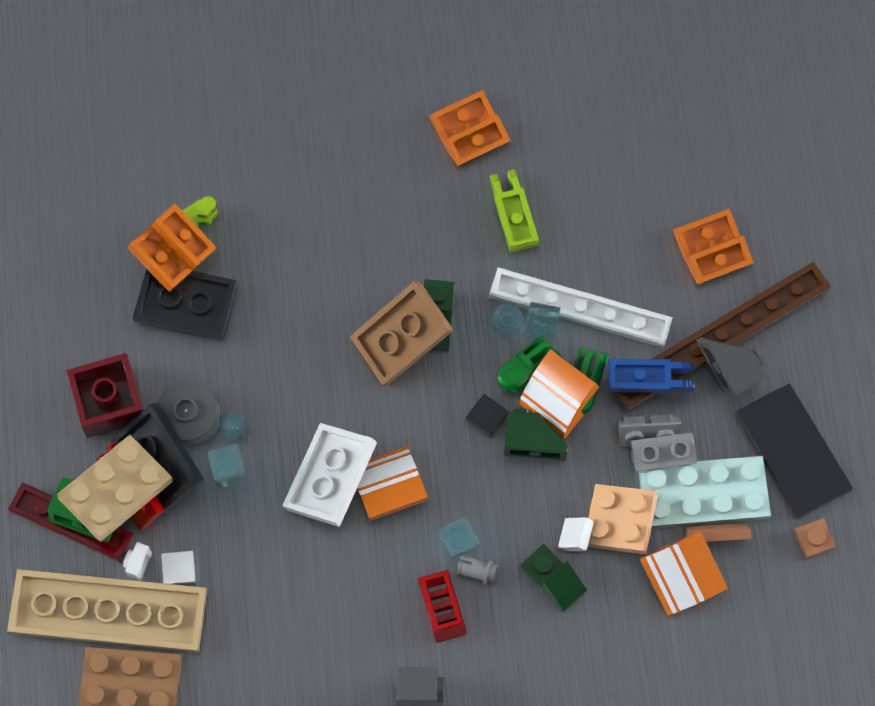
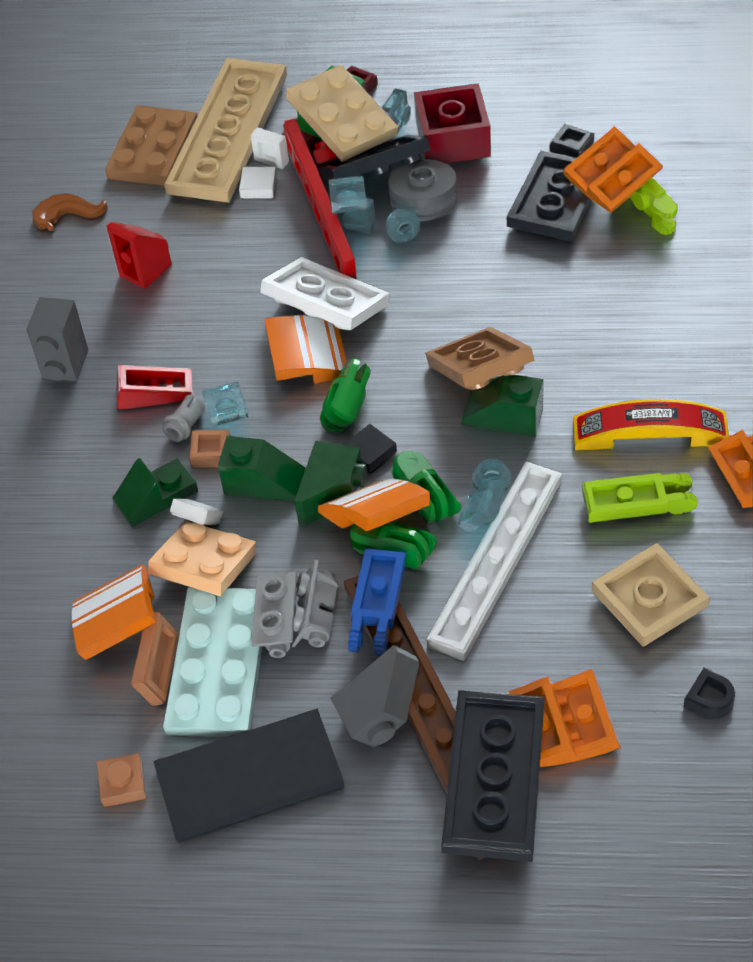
camera: 105 degrees right, 20 degrees down
none -> red slope [107,222,172,289]
none -> nougat tile [189,429,231,468]
none -> dark green slope [218,436,306,502]
none -> red tile [283,118,357,280]
none -> green arm [320,358,371,433]
none -> clear light blue plate [382,88,411,132]
none -> black tile [441,690,545,862]
none -> black tile [549,123,594,158]
none -> slope [573,399,729,450]
none -> tan plate [592,543,710,647]
none -> black tile [683,667,735,718]

